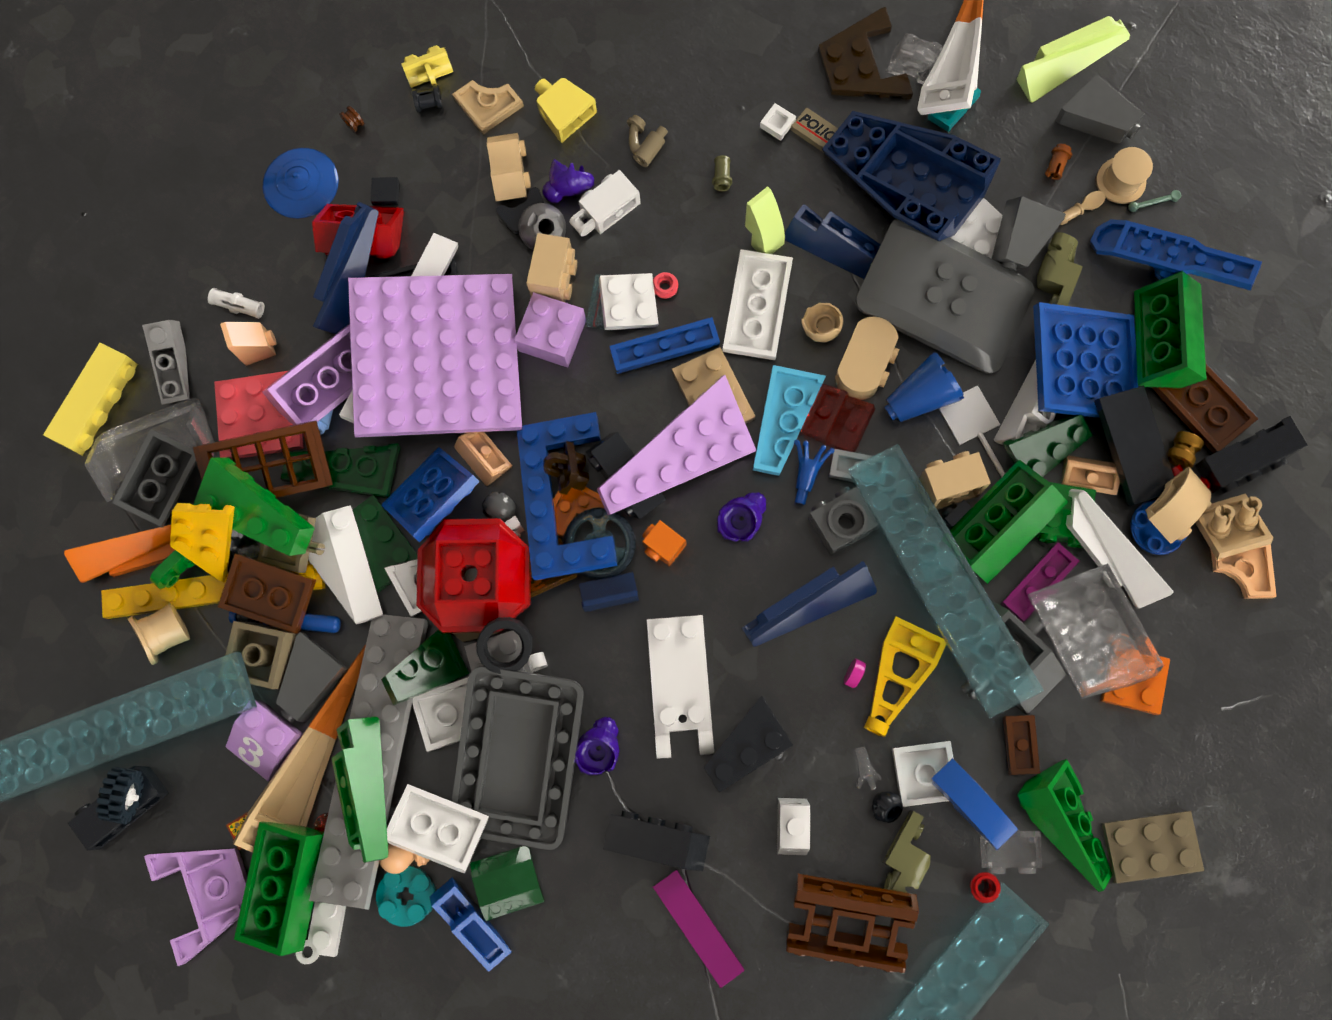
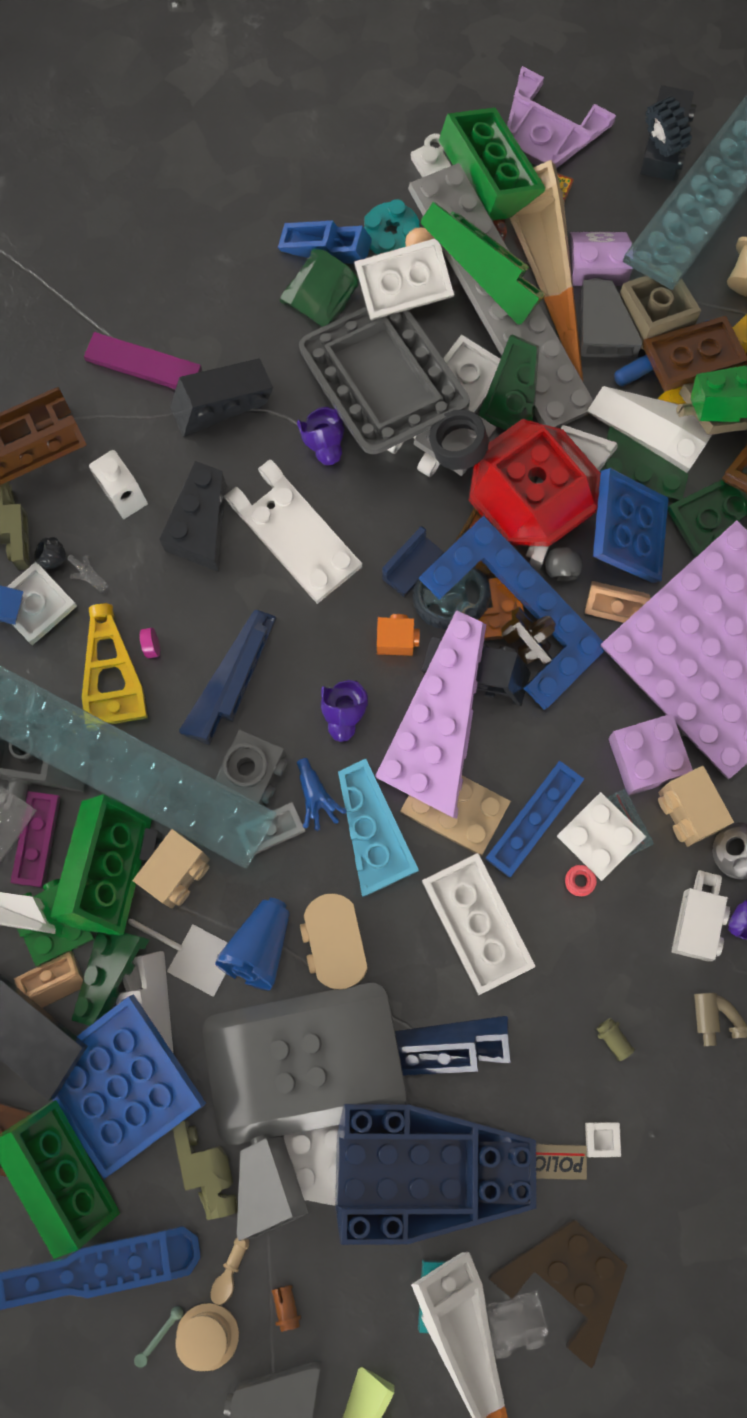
camera: 140 degrees right, 0 degrees up
yellowish green slope [745,186,785,254] -> none
tan hair [801,303,843,343] -> none
clear red slope [801,384,875,452] -> none

